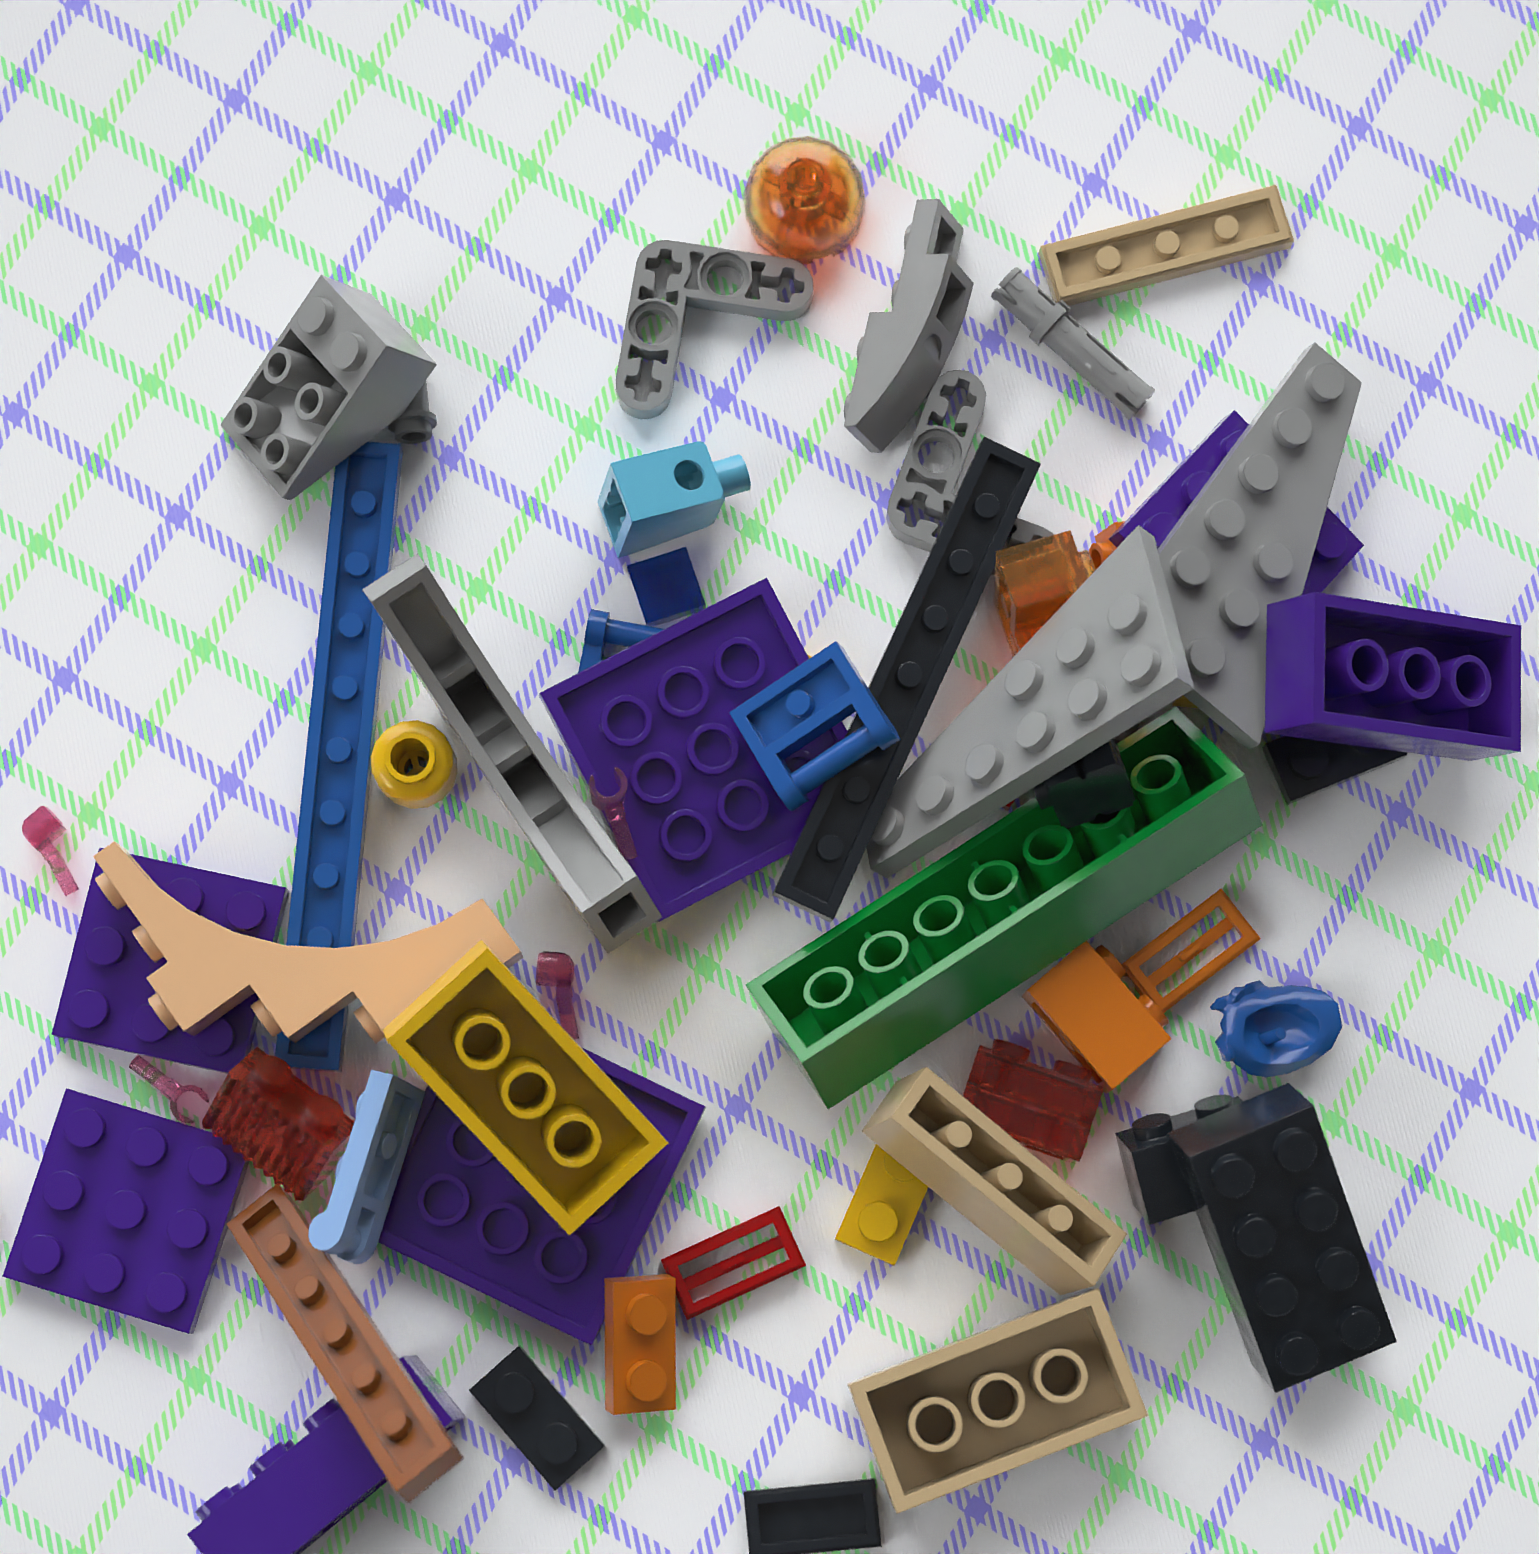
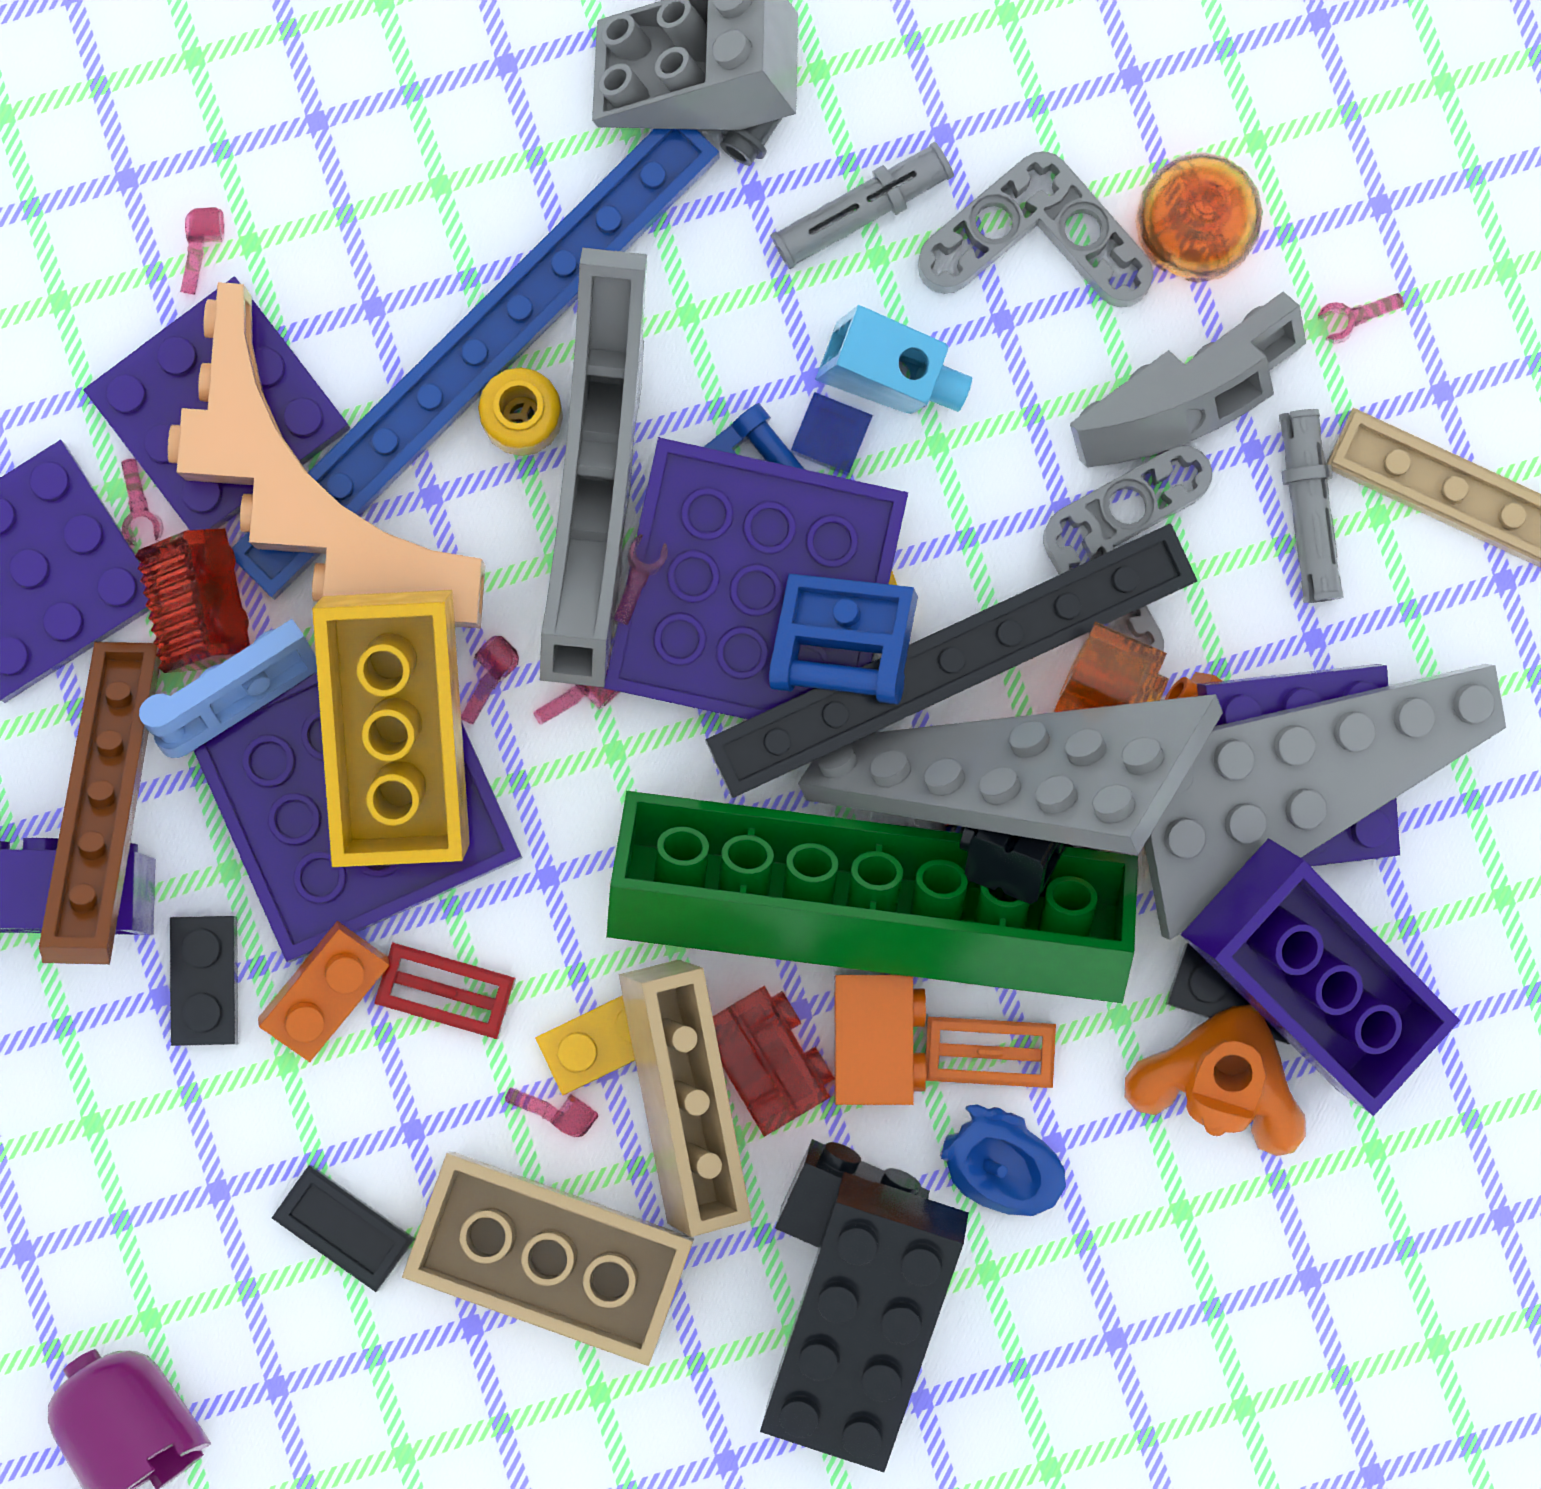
camera: 40 degrees right, 5 degrees up
none -> clear pink hand [505,1087,598,1137]
none -> clear pink hand [533,669,620,725]
none -> light grey pin [770,142,954,269]
none -> orange head [1124,1005,1306,1156]
none -> clear pink hand [1318,292,1404,344]

